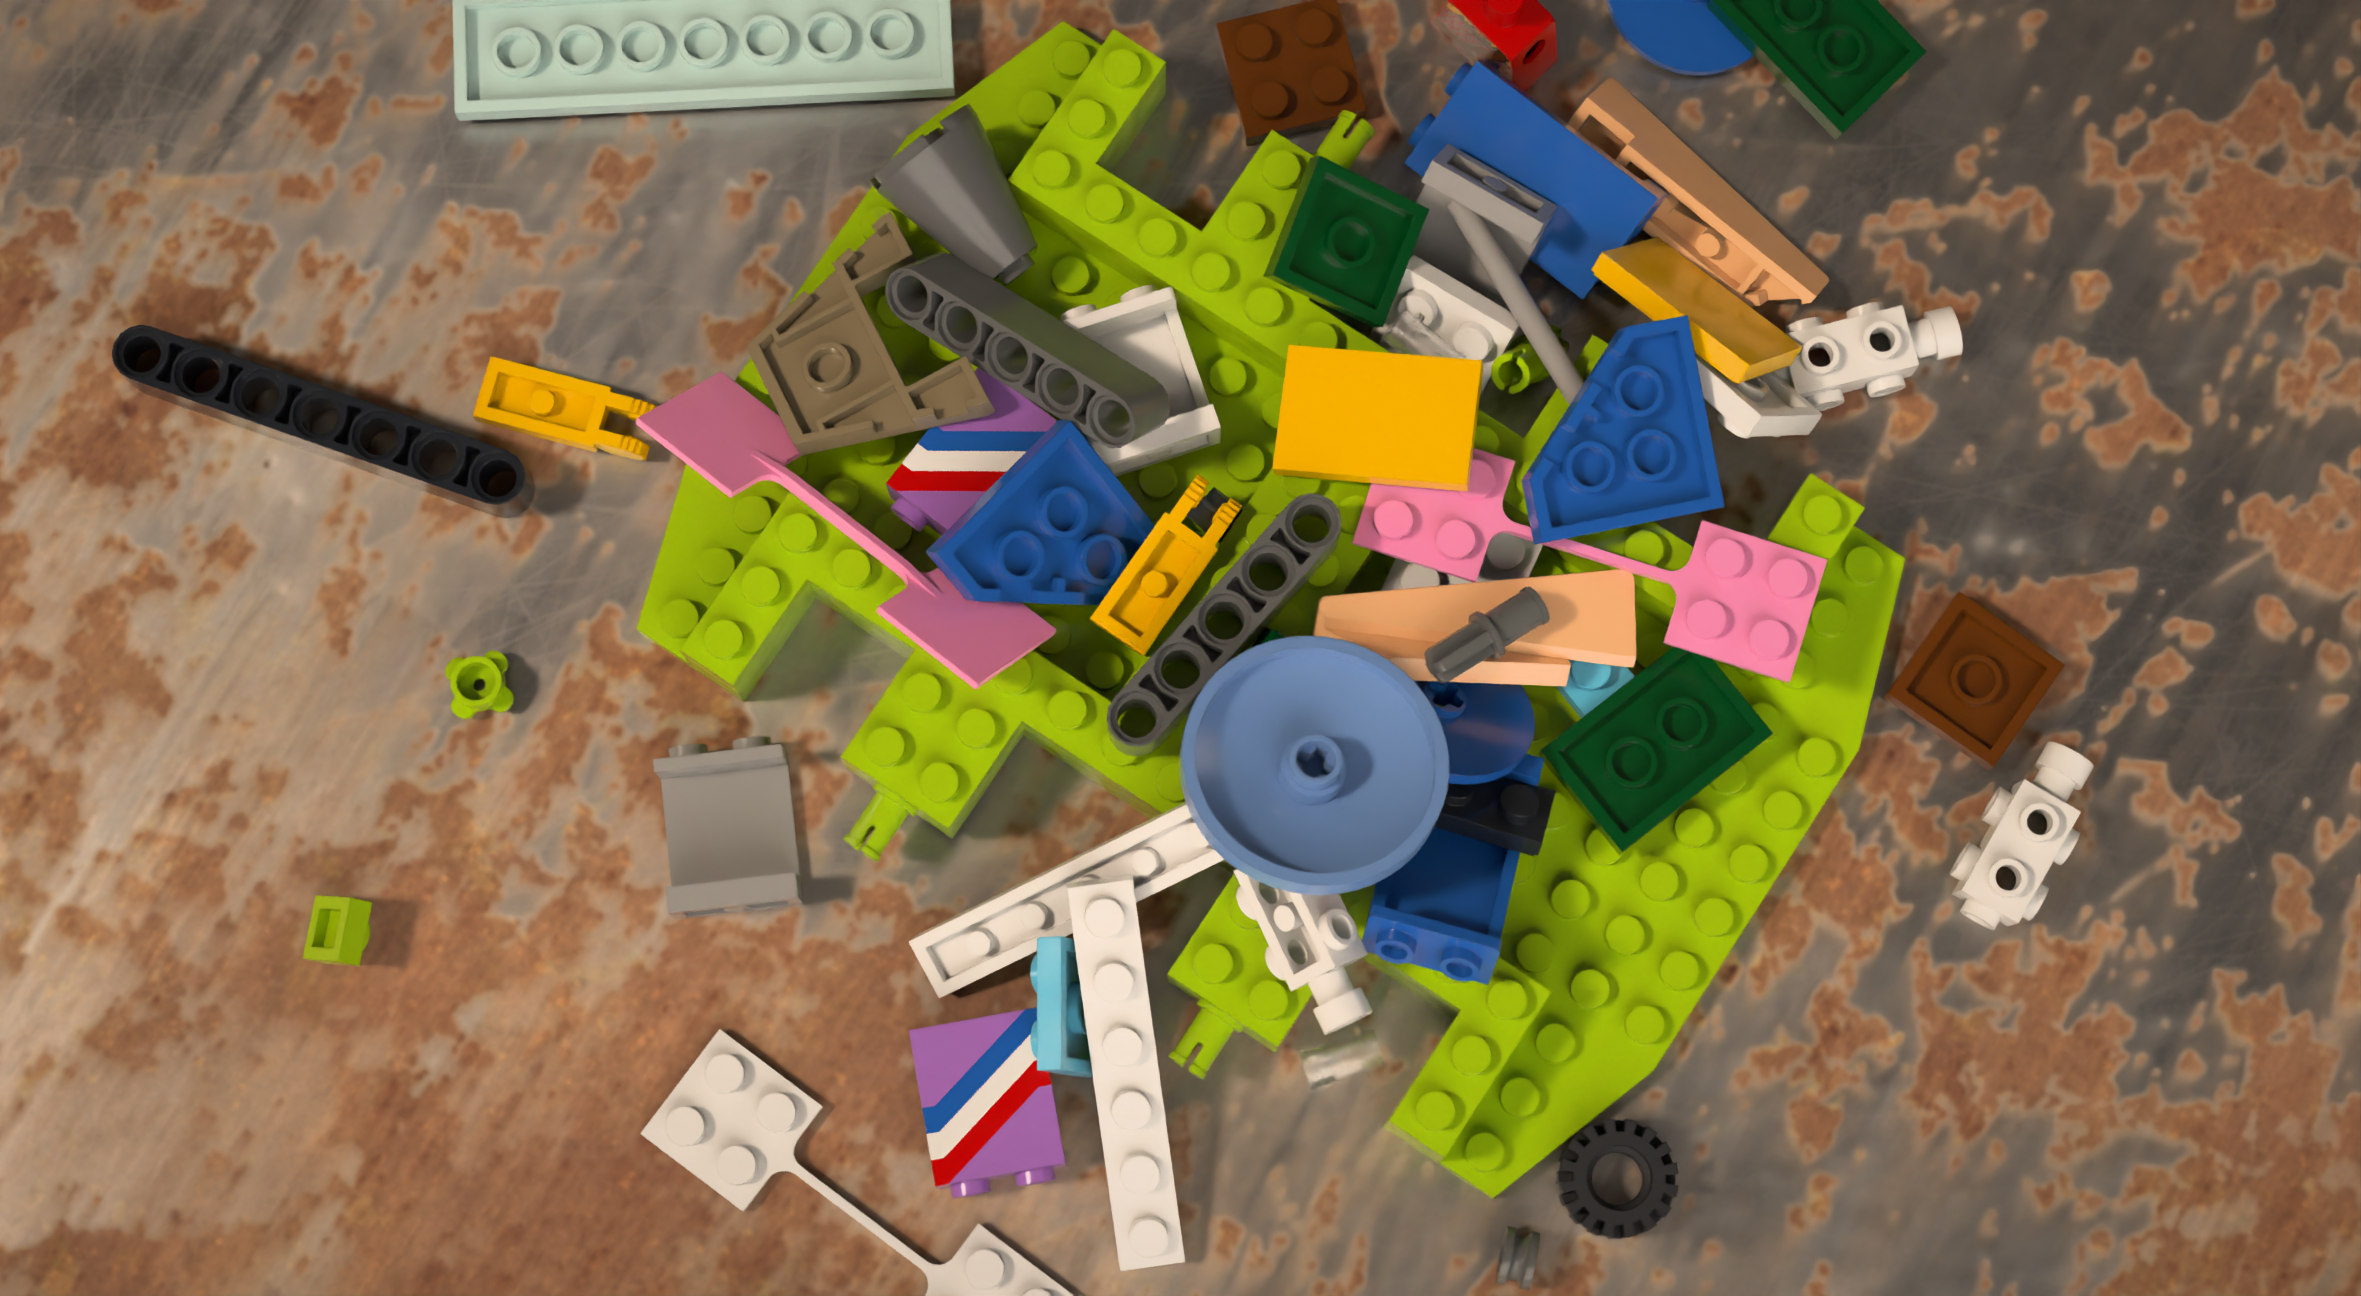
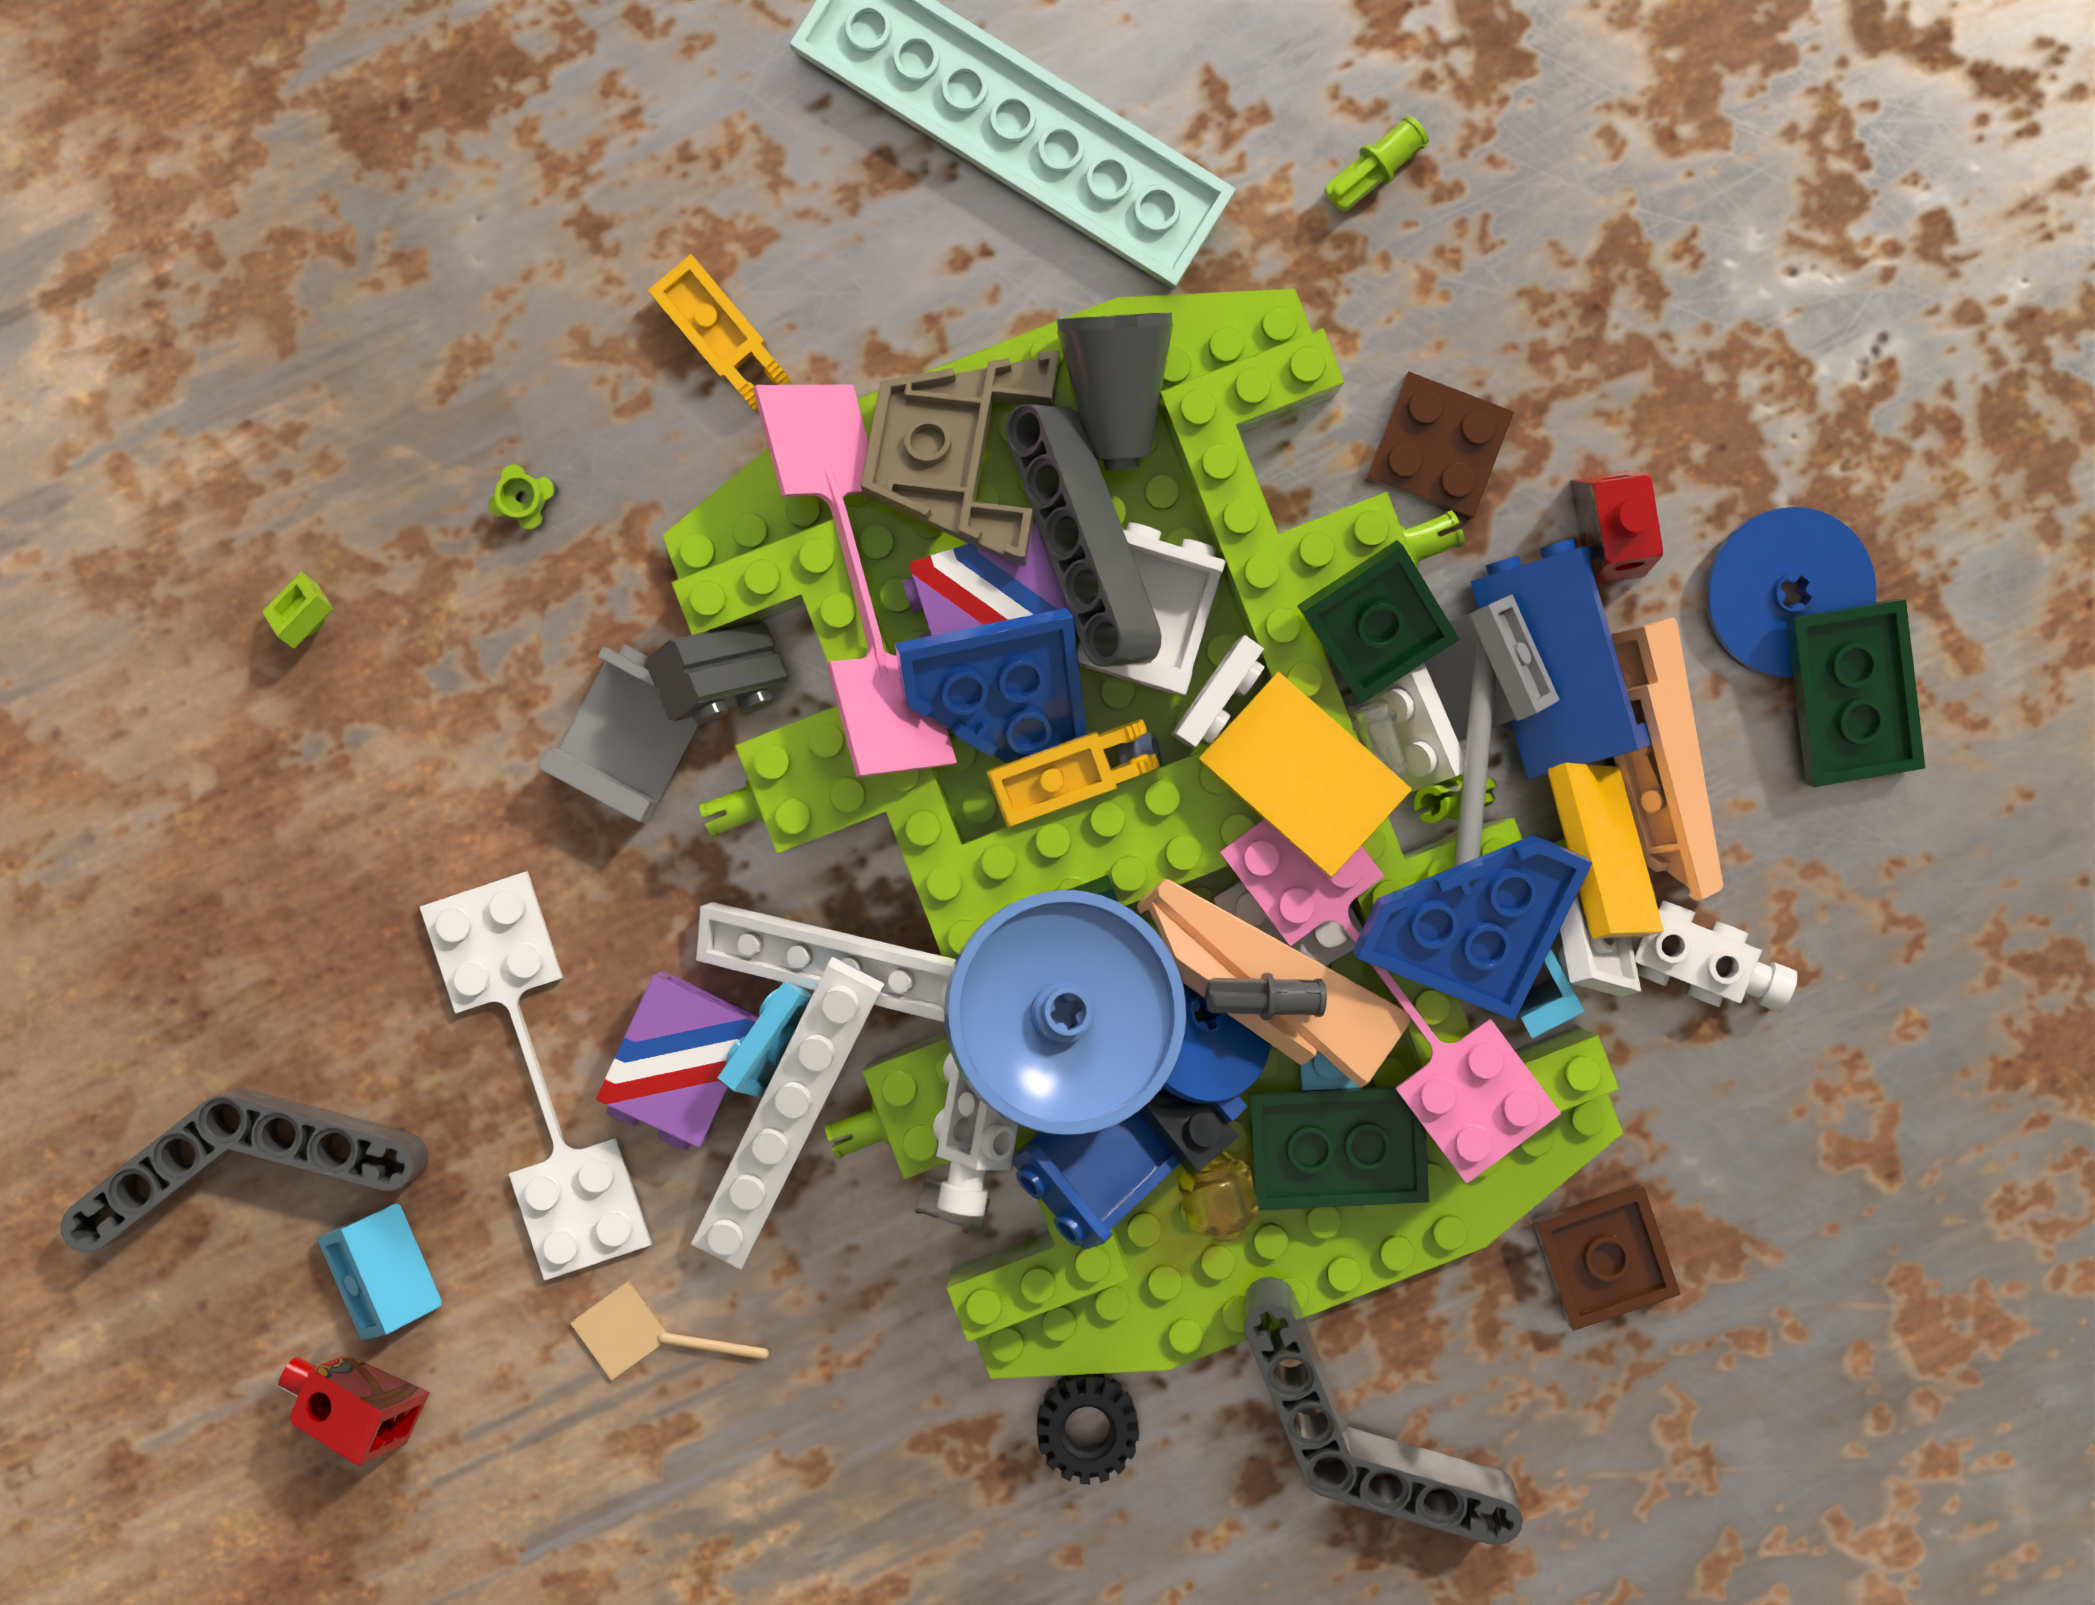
camera: 35 degrees right, 10 degrees up
black beam [112,325,535,518] -> none
dark grey beam [1107,493,1342,757] -> none
dark grey bush [1495,1226,1540,1290] -> none
white brick [1950,741,2094,930] -> none
none -> dark grey brick [646,621,789,725]
none -> white plate [1170,635,1264,748]
none -> clear yellow head [1178,1151,1259,1242]
none -> dark grey beam [1244,1277,1523,1545]
none -> medium azure panel [1519,948,1585,1038]

